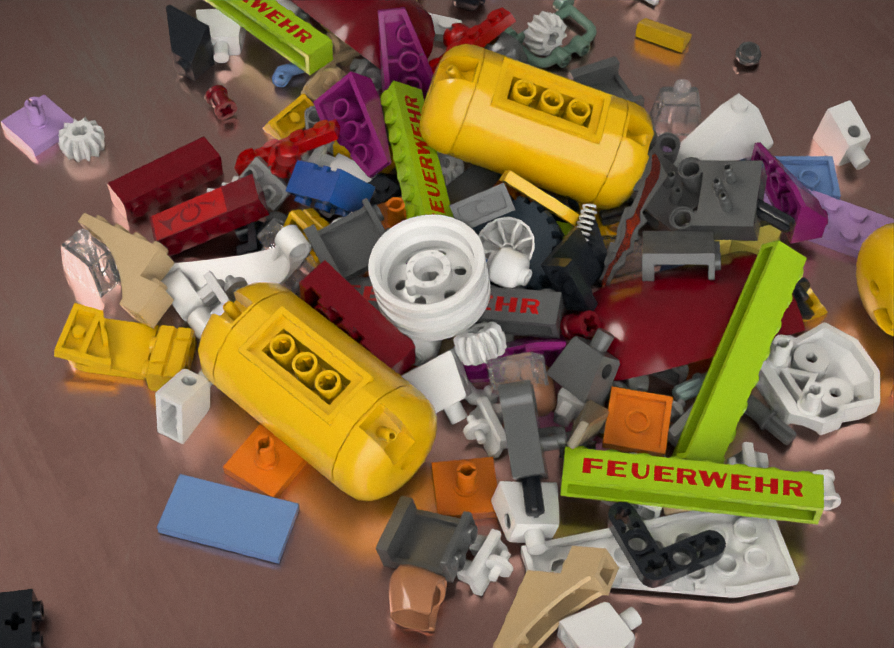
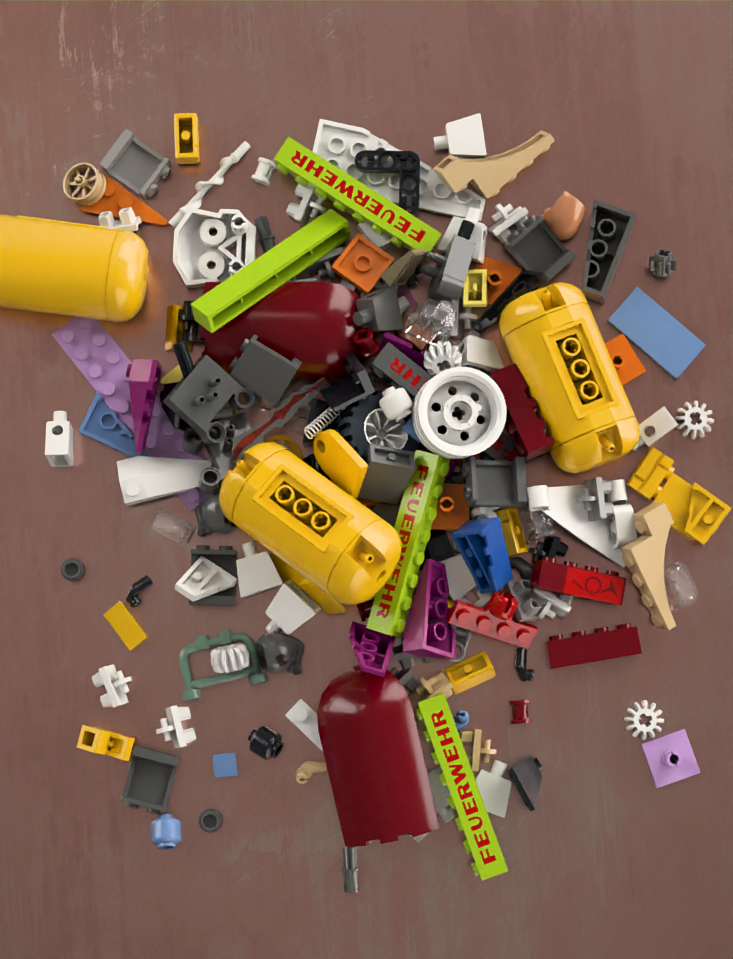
camera: 150 degrees left, 30 degrees up
red plate [429,7,516,74] -> none
none -> black arm [125,575,153,608]
none -> white piece [168,141,251,228]
none -> white wing [174,555,237,601]
none -> tan hips [461,729,497,772]
none -> light yellow slope [463,269,488,307]
none -> black wing [472,270,549,333]
none -> black arm [515,648,534,682]
none -> dark grey wedge [582,200,636,304]
none -> dark grey gear [649,249,677,277]
none -> white gear [674,400,714,440]

